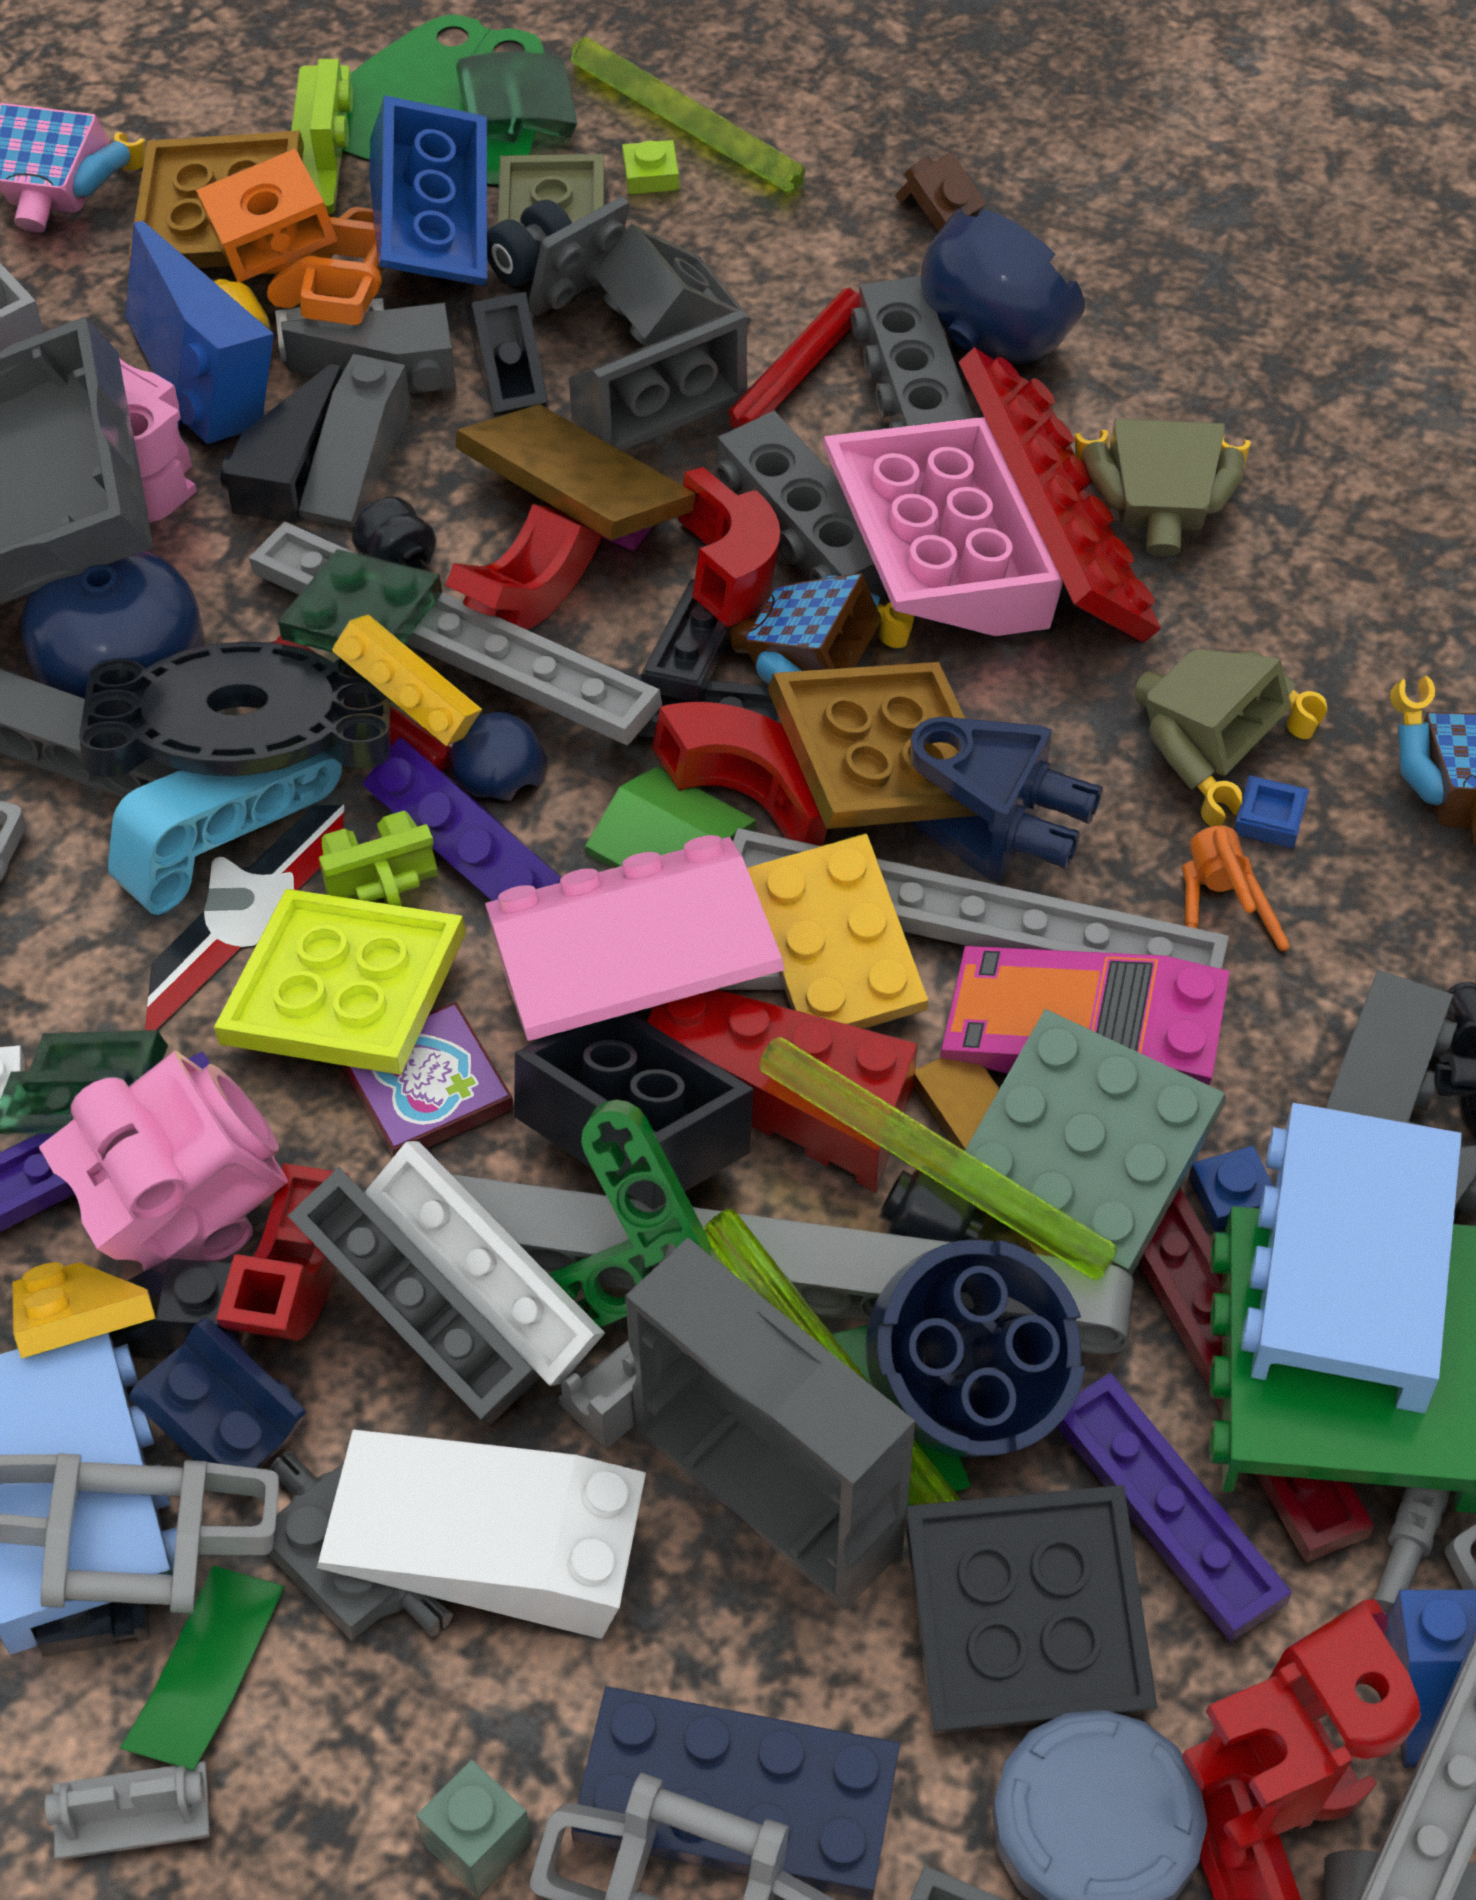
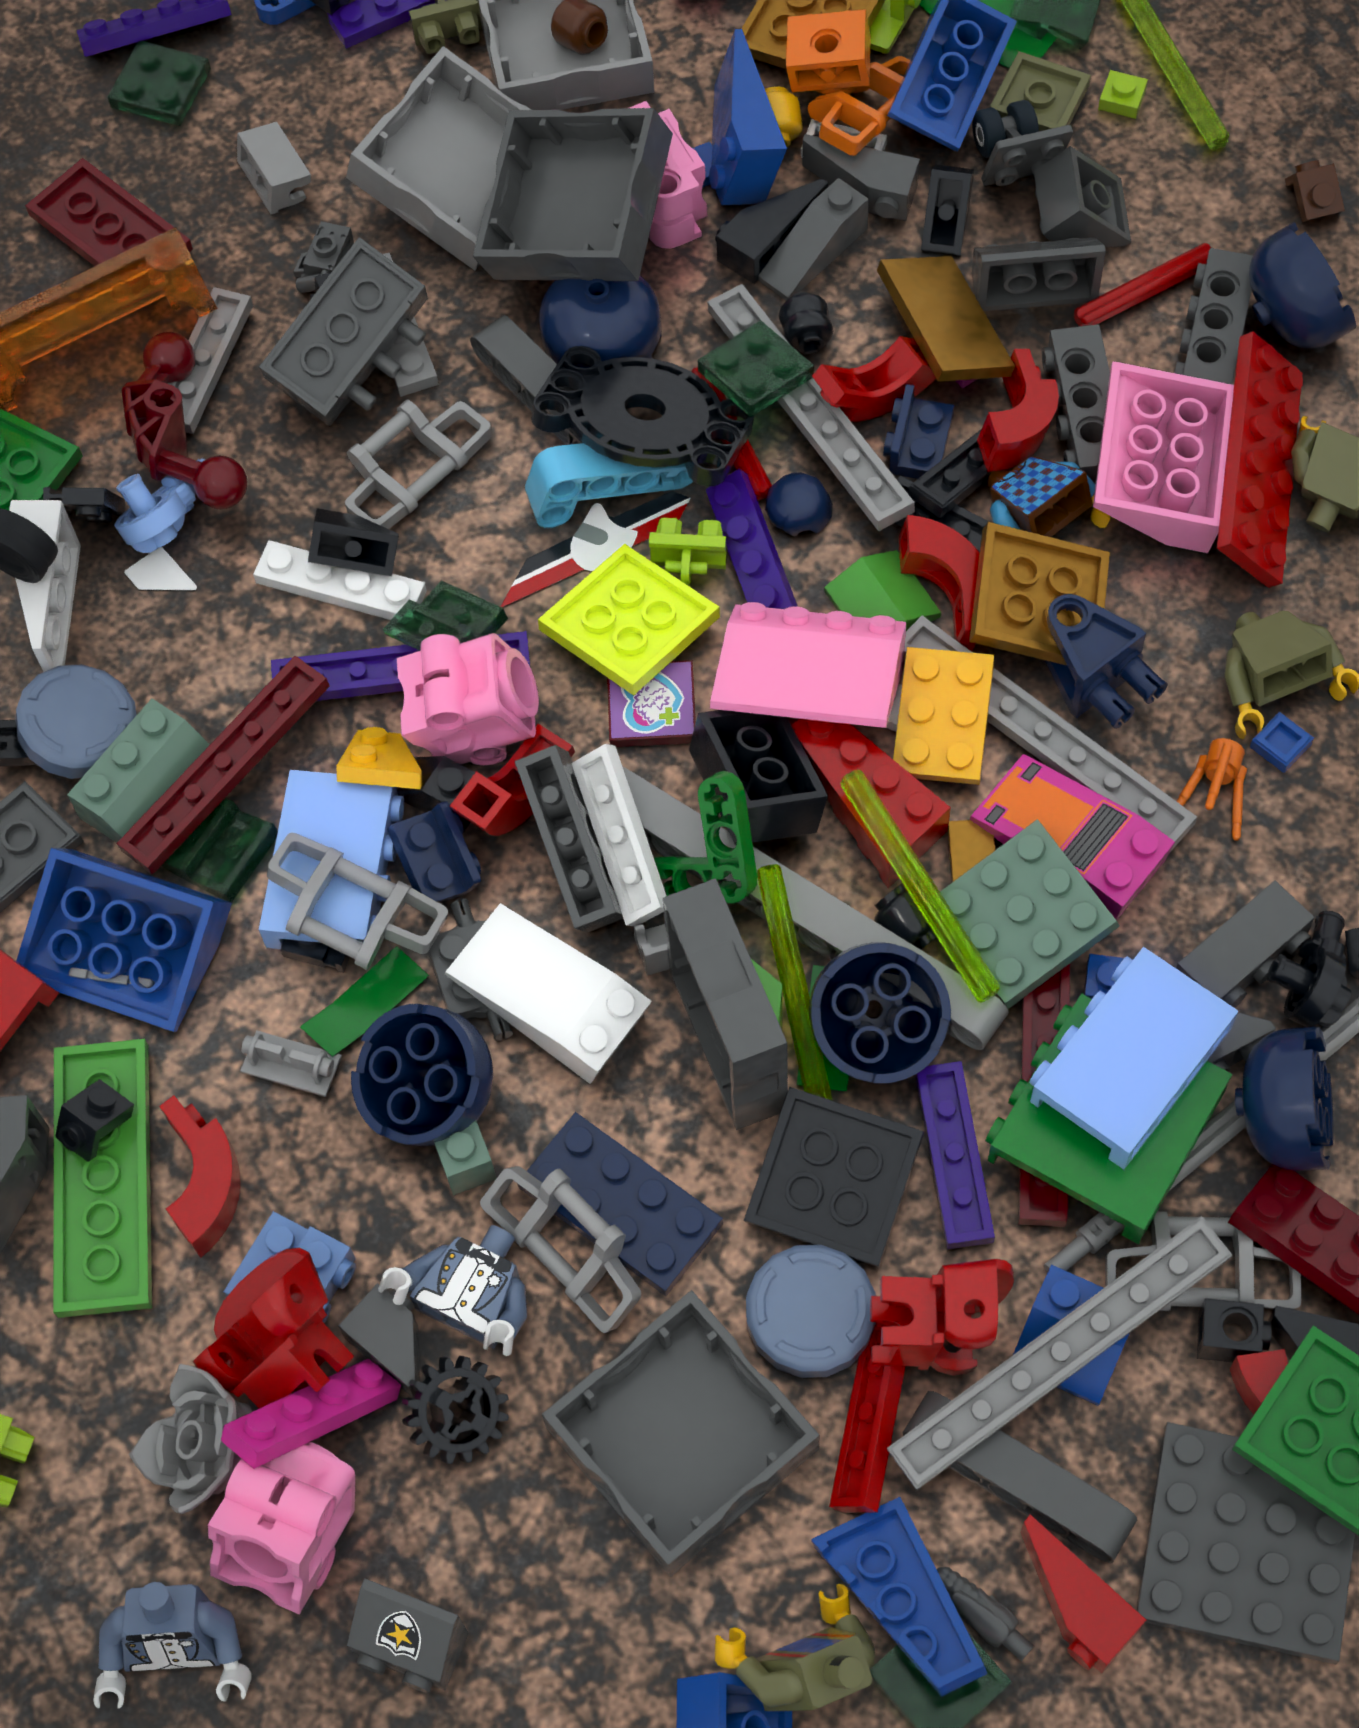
camera: 30 degrees right, 10 degrees up
yellow piece [332,614,482,746] -> none
none -> dark blue cylinder [351,1004,493,1146]
none -> dark blue bracket [883,384,954,479]

